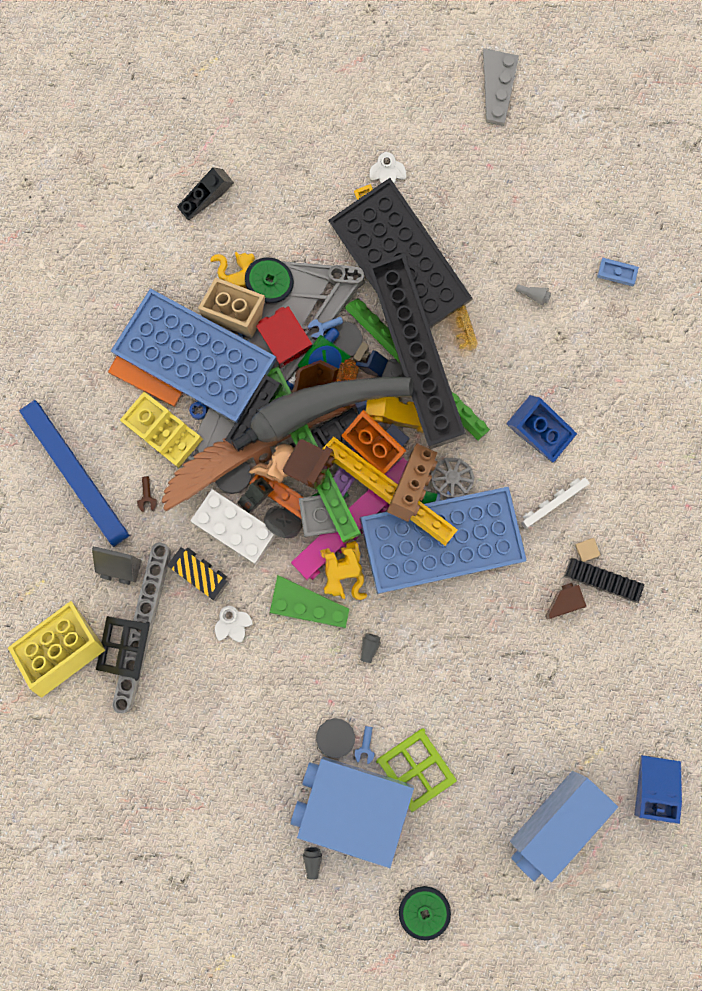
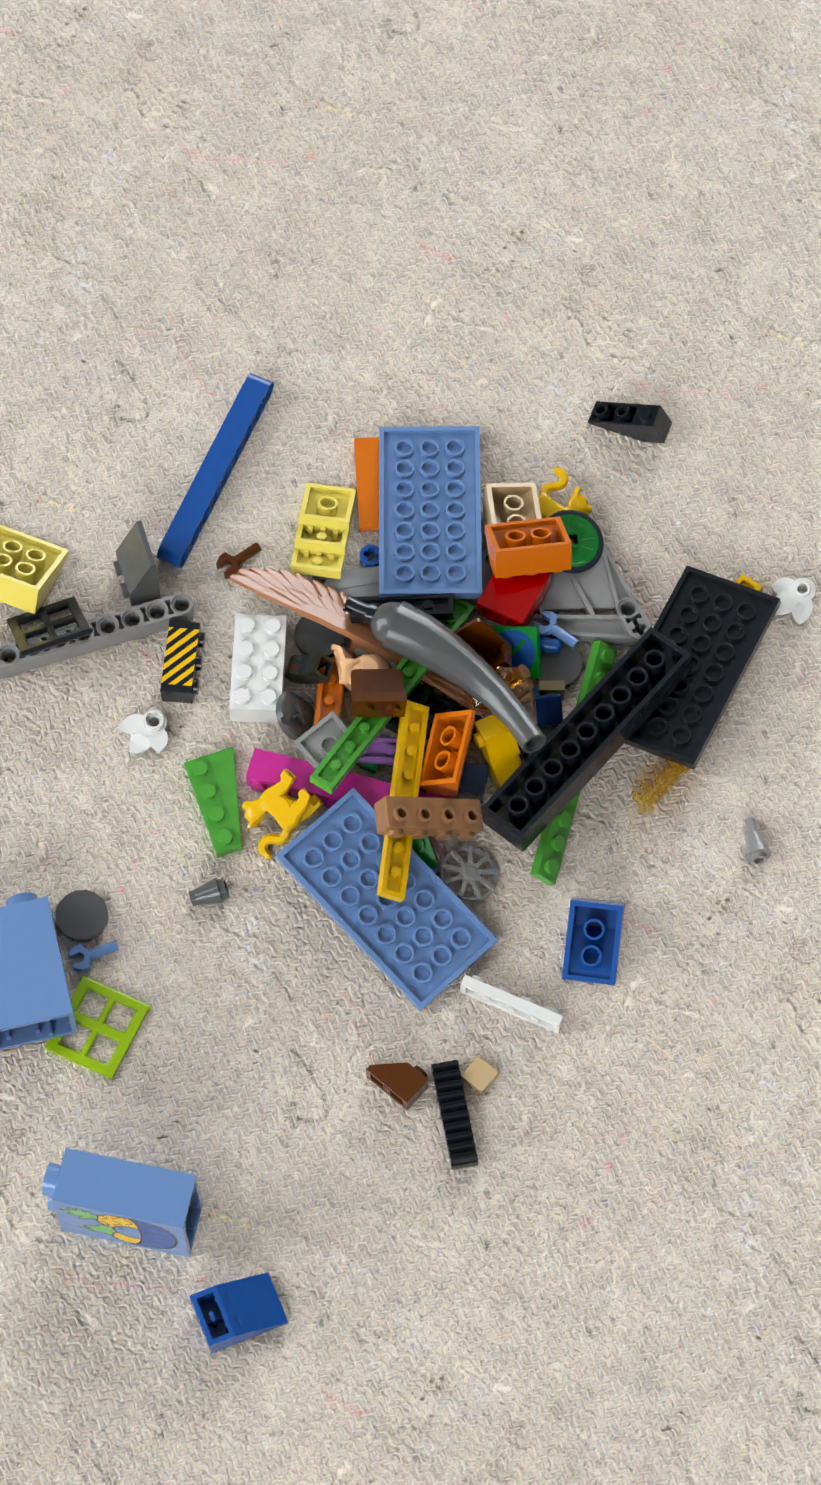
camera: 60 degrees right, 15 degrees down
none -> orange slope [485,516,572,578]

